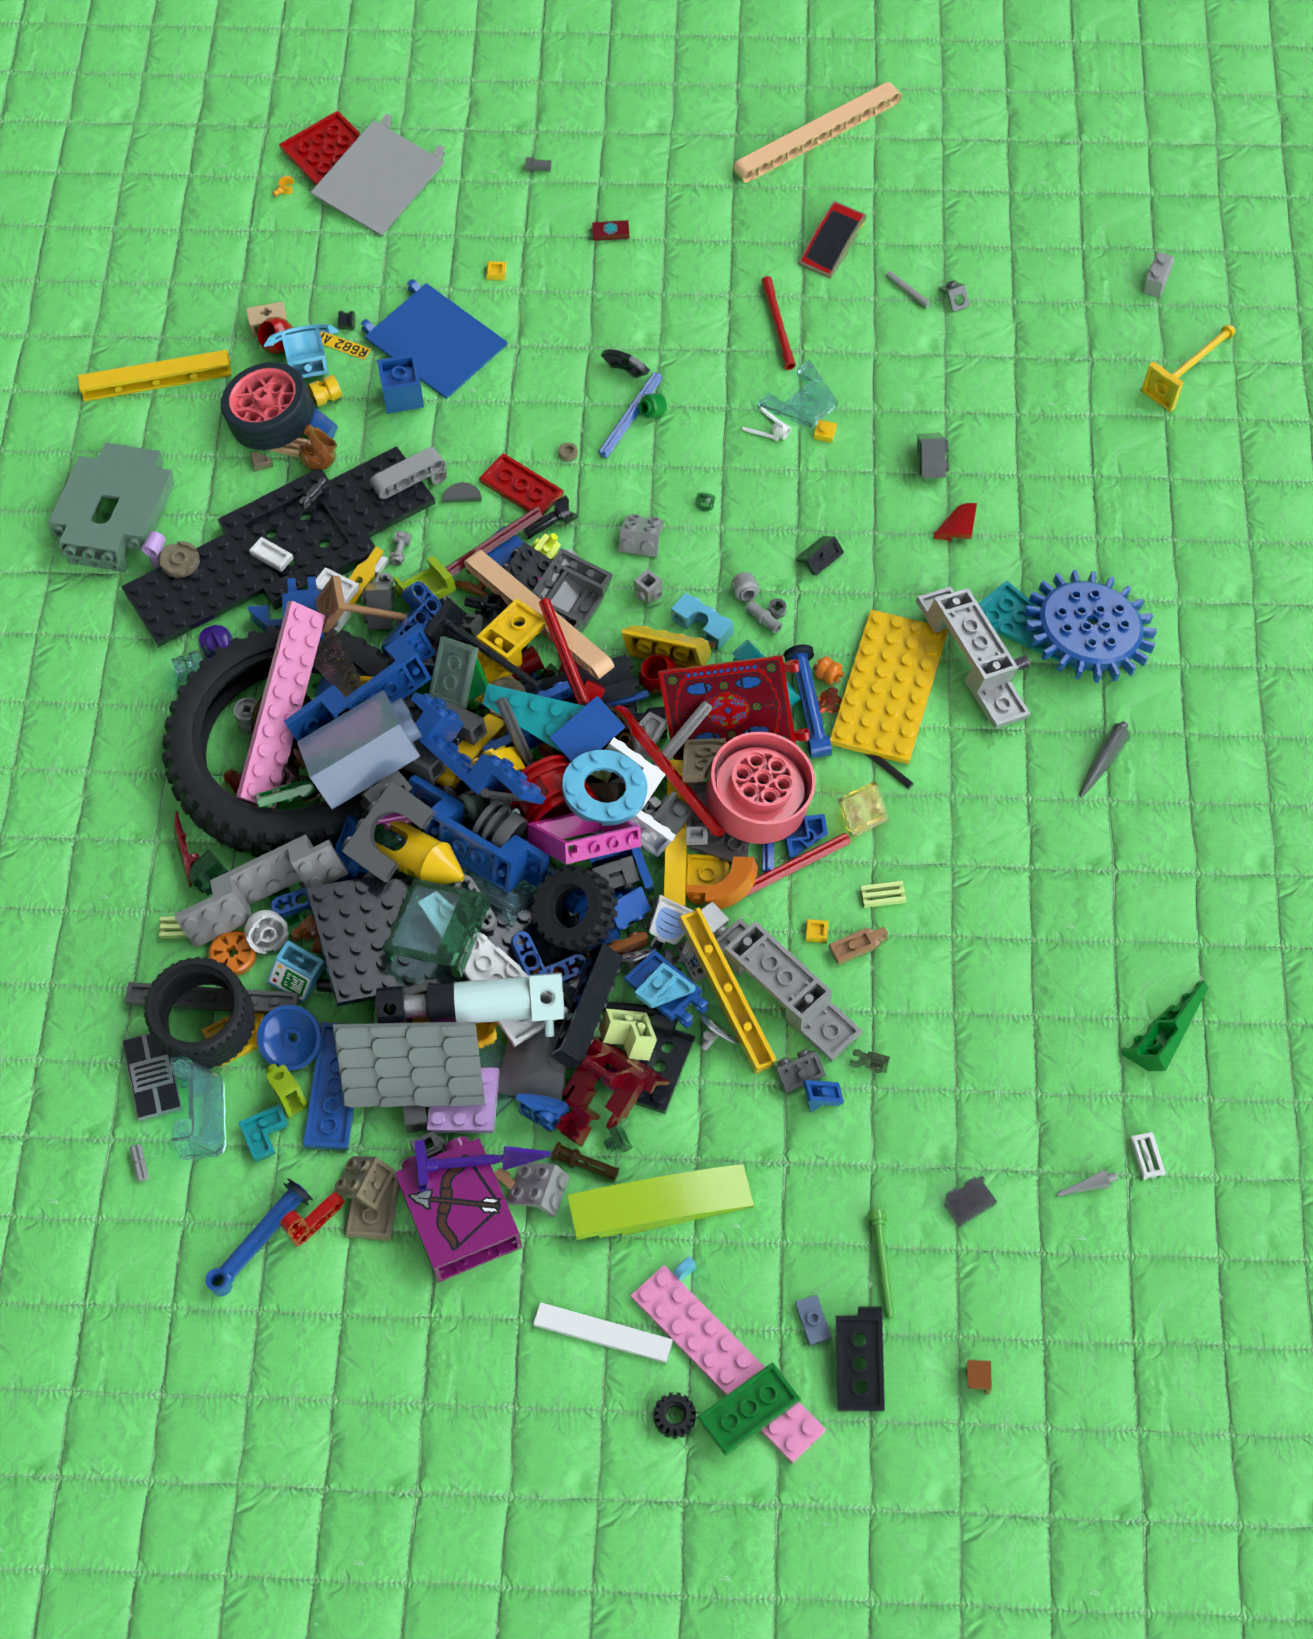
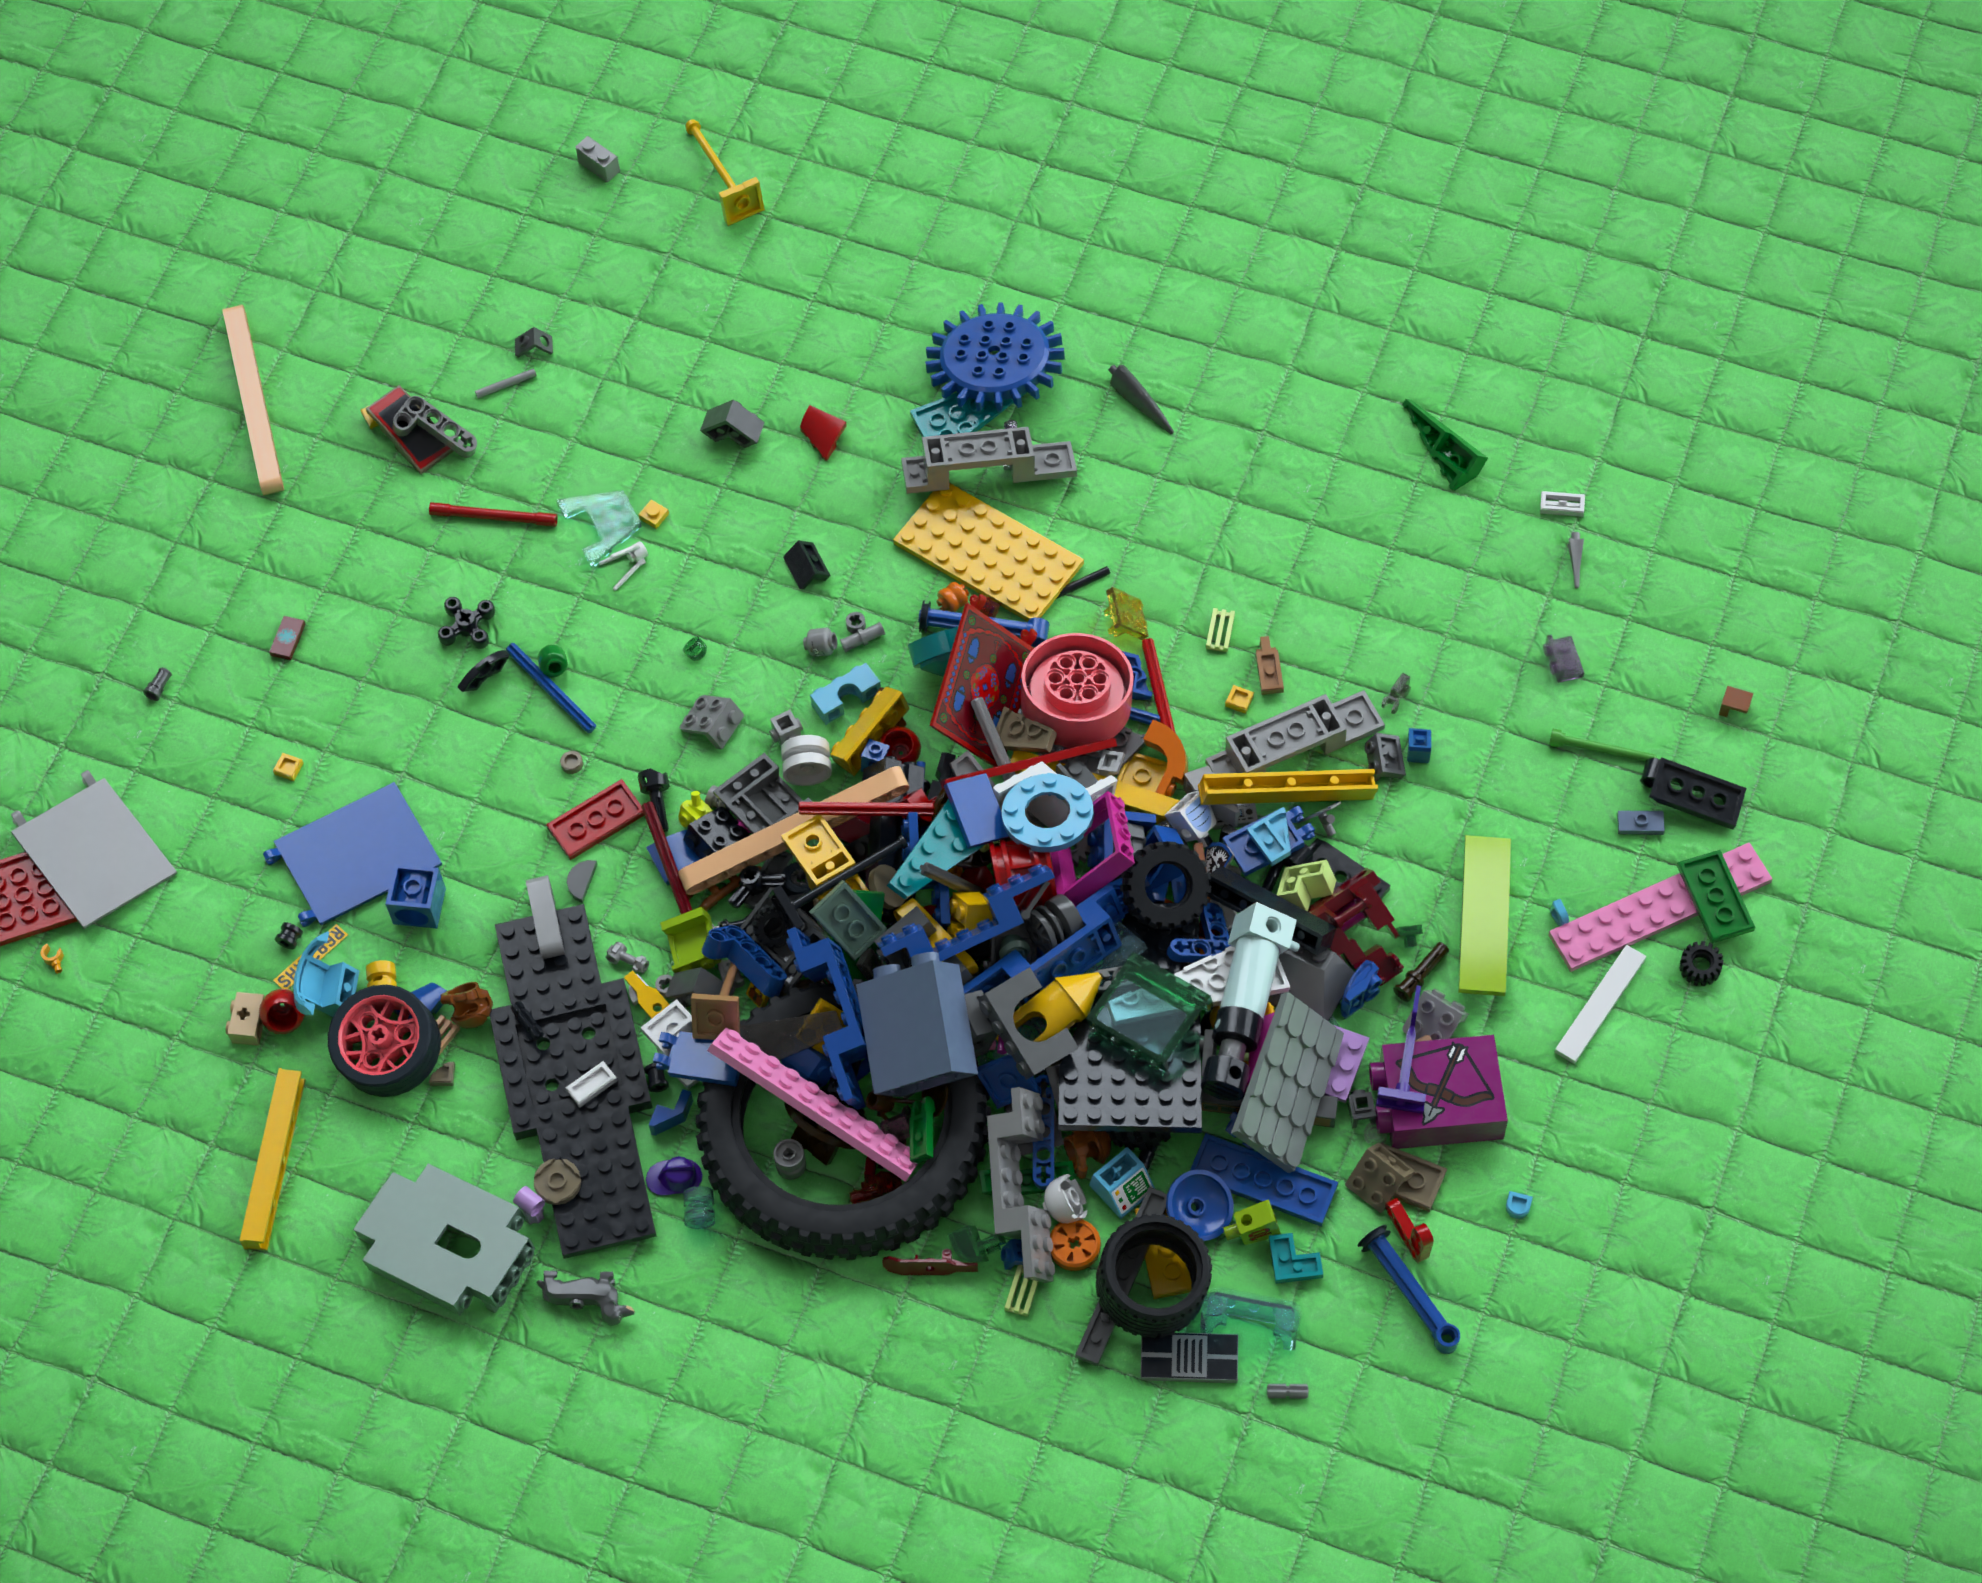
camera: 70 degrees left, 0 degrees up
none -> light grey beam [393,396,477,458]
none -> black gear [438,597,495,649]
none -> dark grey animal [536,1271,635,1326]
none -> white wheel [781,735,832,786]
none -> blue bracket [861,739,889,772]
none -> medium azure tile [1506,1191,1533,1219]

